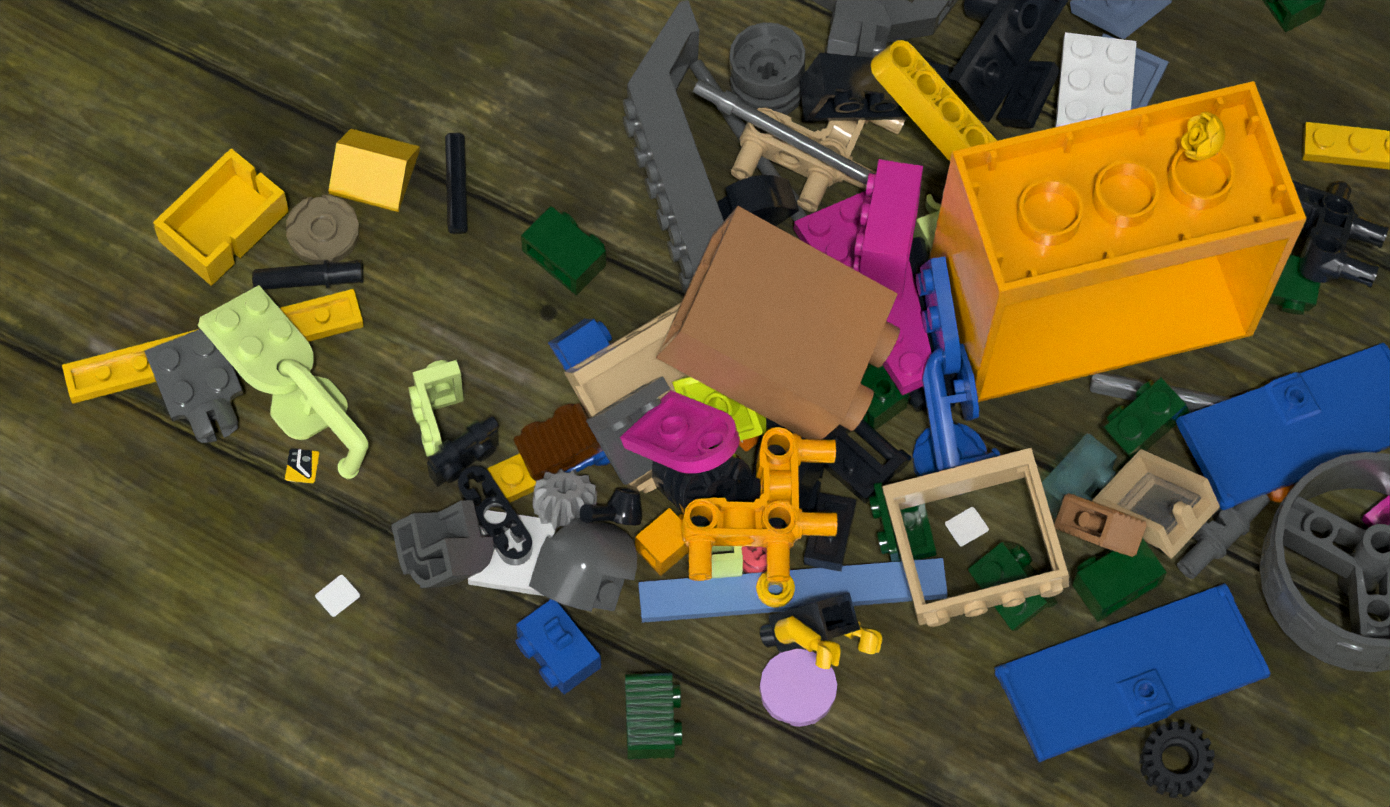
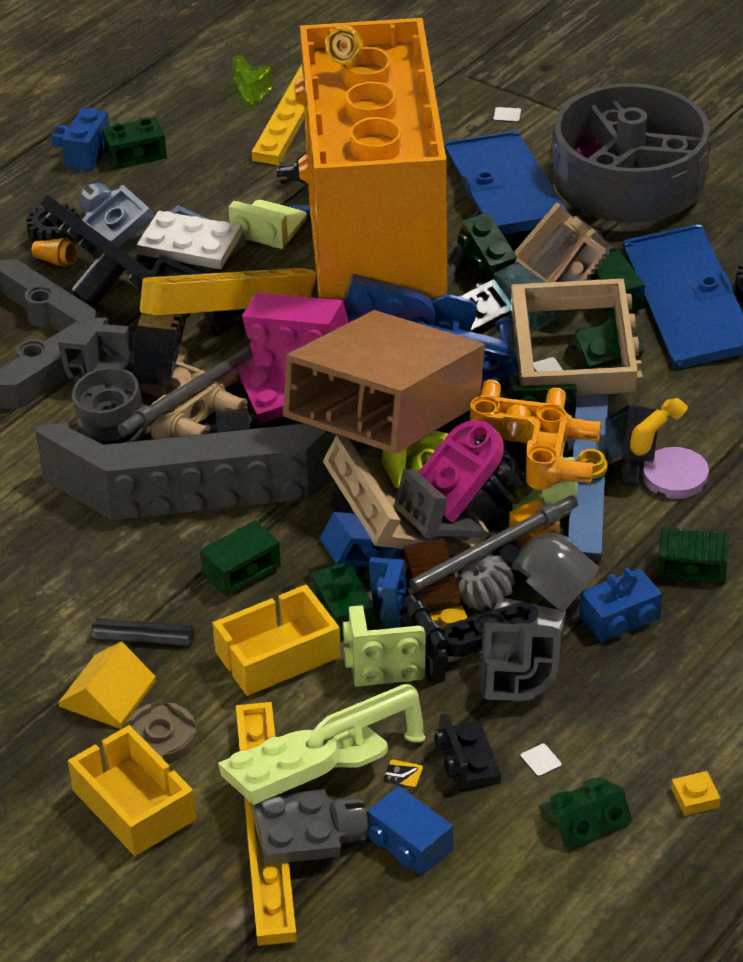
camera: 75 degrees left, 25 degrees down
black axle [252,259,364,290] -> none
none -> yellow piece [212,584,341,696]
none -> dark green brick [309,563,375,641]
none -> blue brick [367,786,454,876]
none -> blue bracket [369,557,407,629]
none -> dark grey bar [409,495,578,592]
none -> black bracket [434,714,502,792]
none -> bracket [455,279,512,333]
none -> dark green bracket [538,777,632,850]
none -> yellow plate [671,771,721,816]

